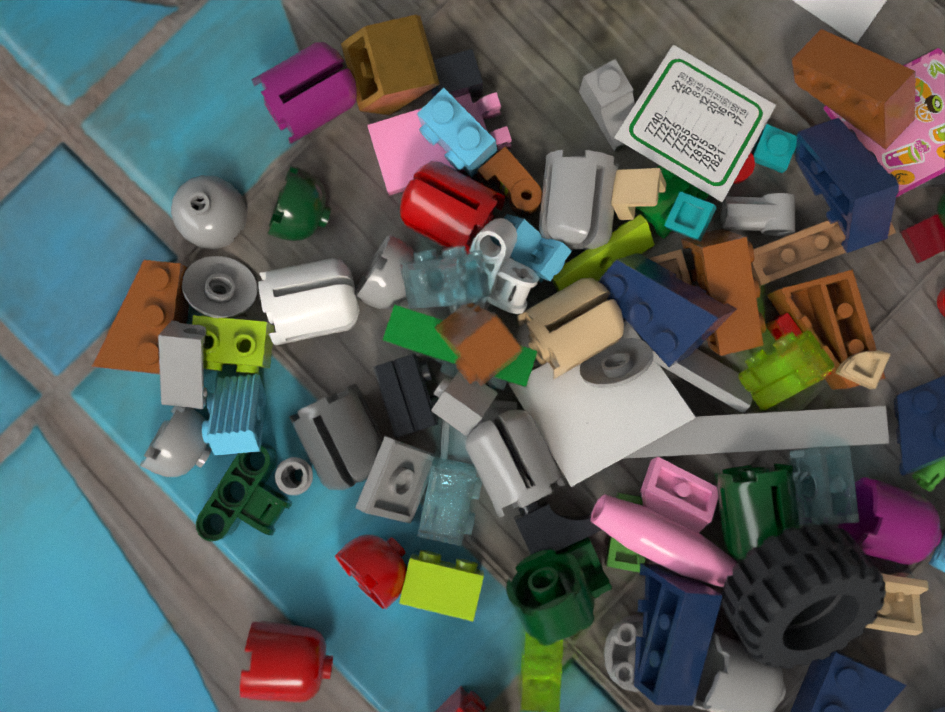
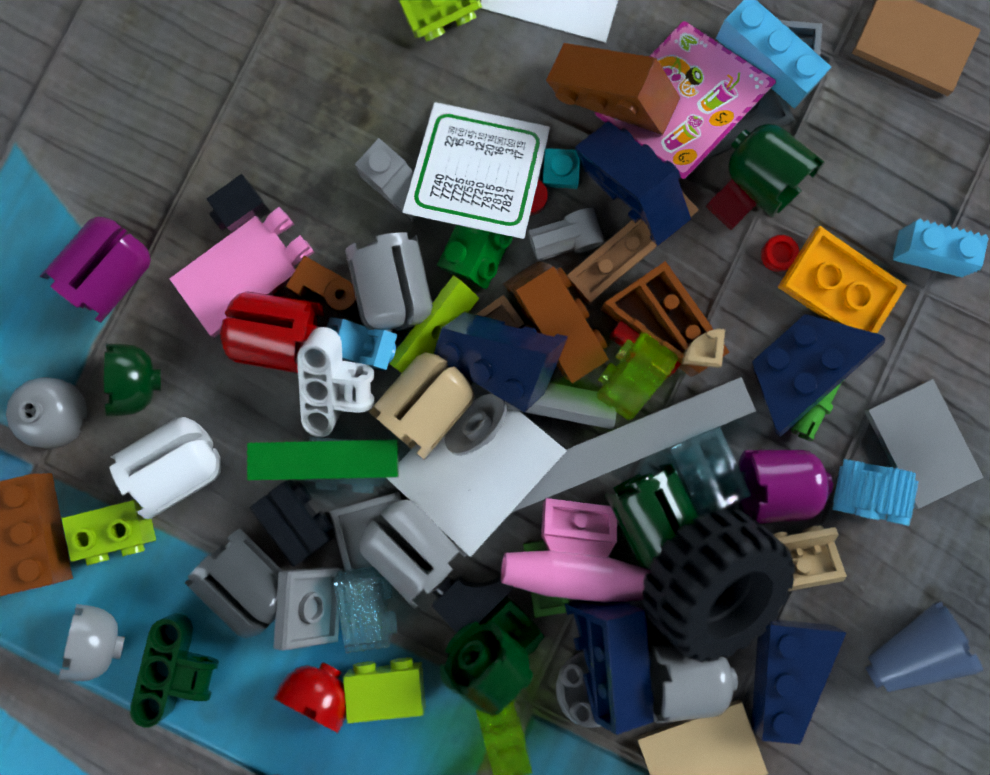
camera: 15 degrees left, 0 degrees up
light grey hinge [158,321,207,409] -> none
light grey dish [182,256,257,318] -> none
medium azure brick [202,374,266,455] -> none
light grey cone [275,457,313,495] -> none
pearl gold slope [341,14,440,115] -> none
light grey cylinder [355,234,422,309] -> none
clear light blue brick [400,245,490,309] -> none
medium azure brick [417,88,497,177] -> none
light grey brick [431,371,498,437] -> none
dark orange wedge [434,300,522,386] -> none
tan panel [611,168,666,220] -> none
teal plate [664,191,717,242] -> none

